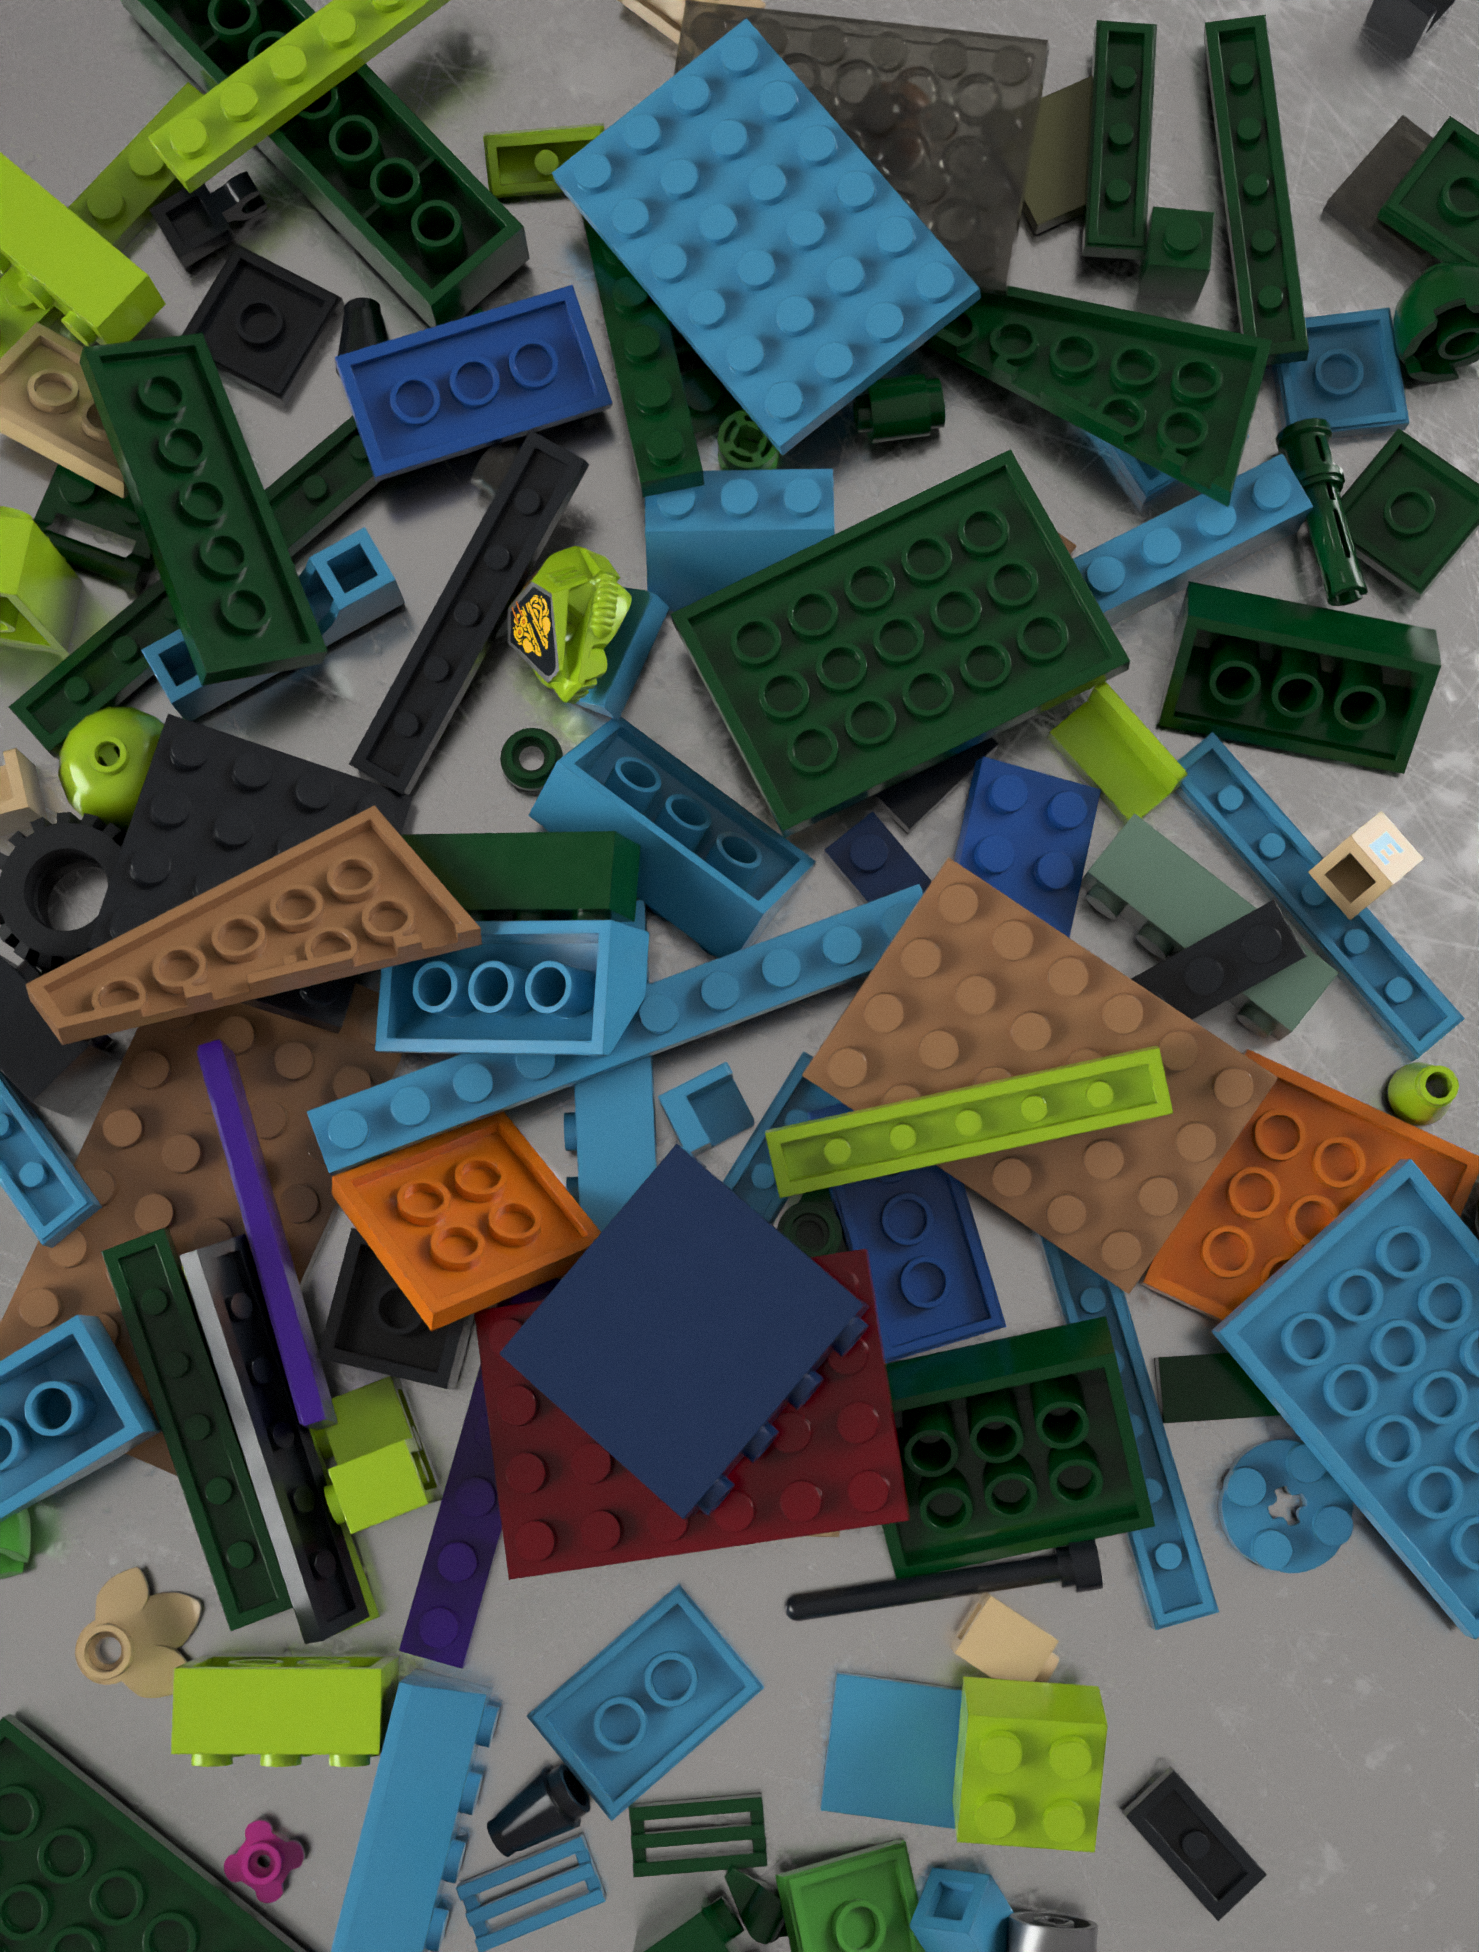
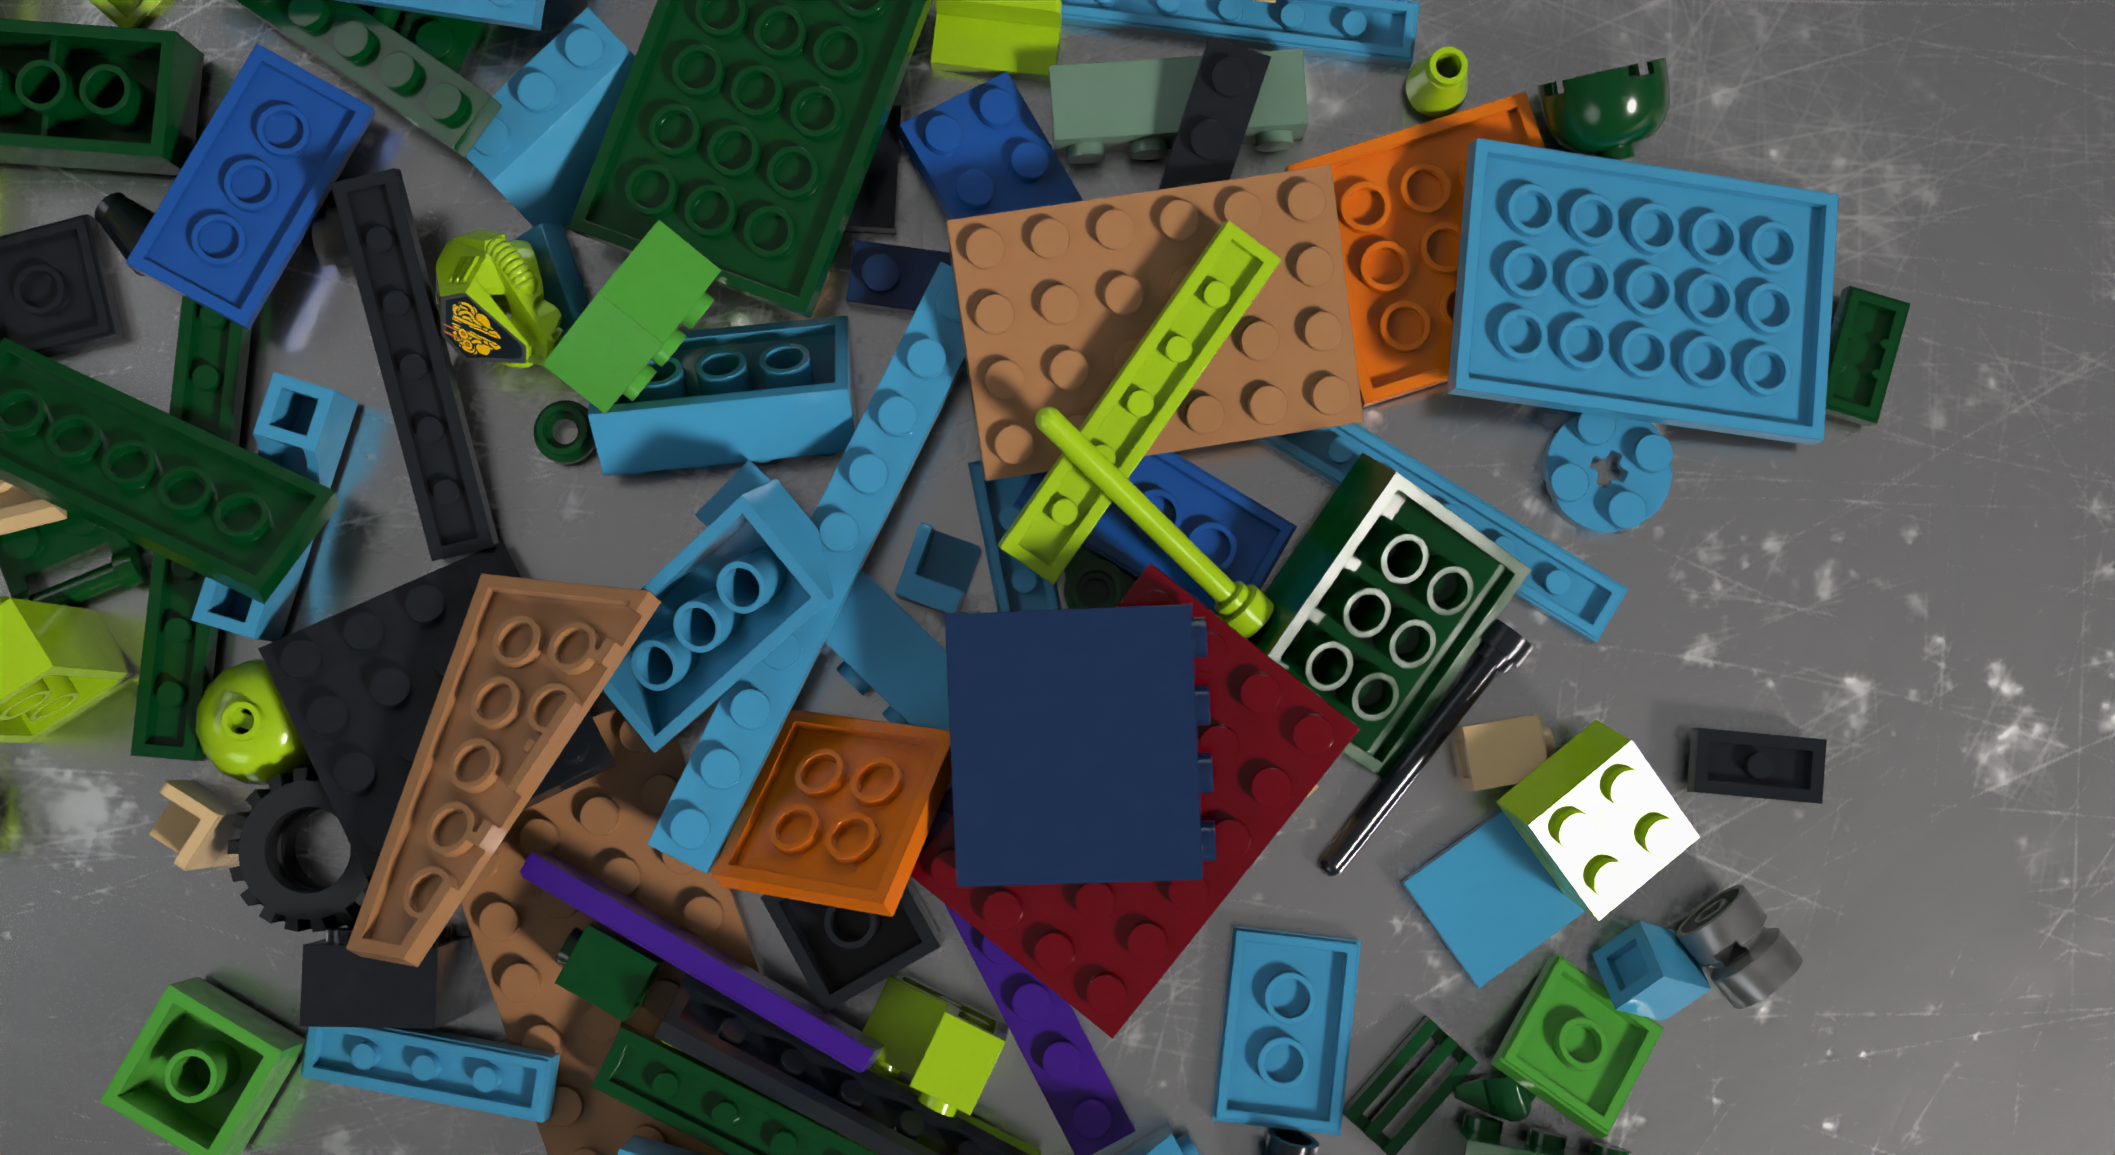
camera: 45 degrees left, 5 degrees up
dark green brick [400,831,641,922] -> none
bright green wheel [717,410,779,470] -> none
dark green tile [1155,1353,1281,1423] -> none
none -> bright green brick [542,220,721,414]
none -> dark green brick [555,921,666,1022]
none -> lime piece [1035,406,1274,638]

